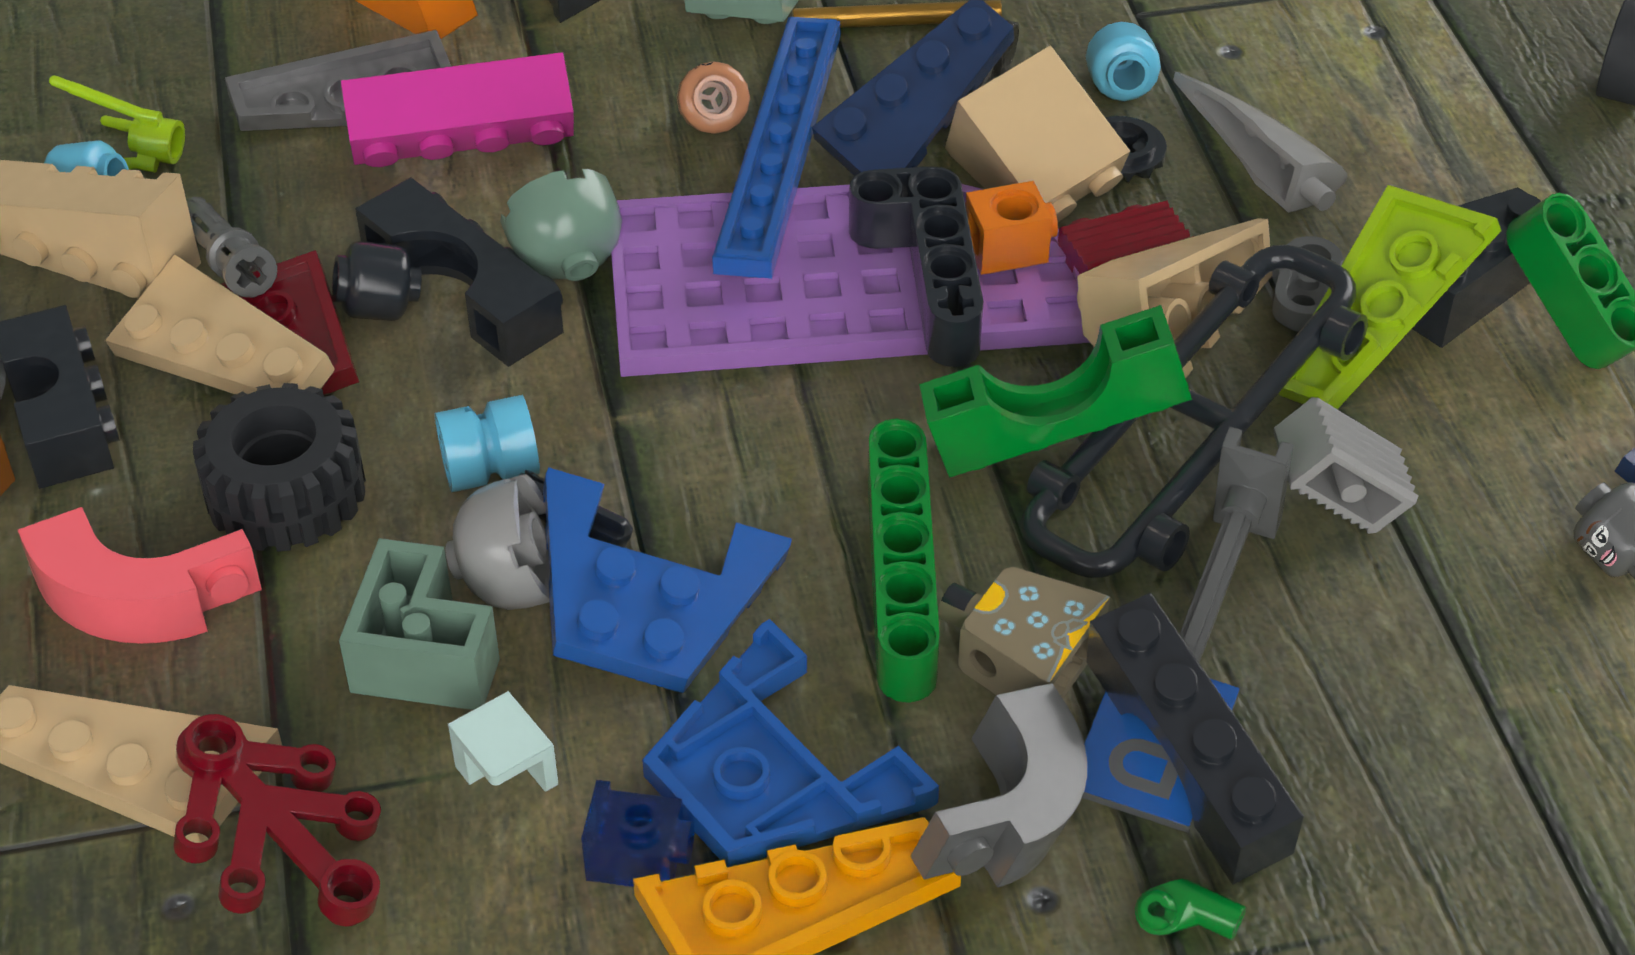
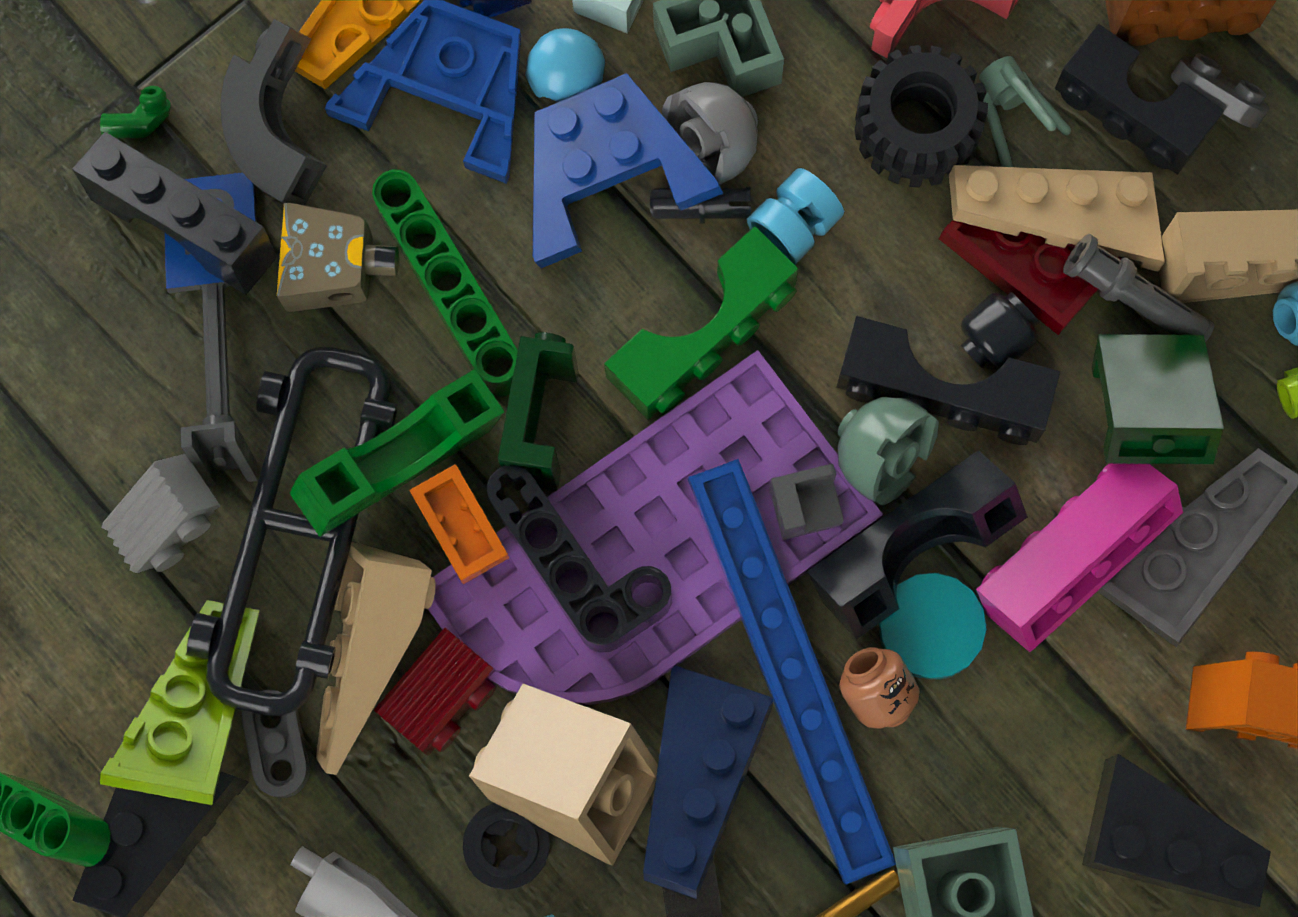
camera: 155 degrees right, 30 degrees up
orange brick [965,181,1058,275] -> none
none -> orange tile [409,464,509,584]
none -> dark green panel [497,332,579,491]
none -> medium azure hair [525,28,605,102]
none -> green arch [604,226,798,420]
none -> dark grey panel [769,464,844,540]
none -> black arch [807,450,1028,640]
none -> teal tile [879,573,987,680]
none -> sand green plant [979,56,1071,167]
none -> panel [1092,334,1224,464]

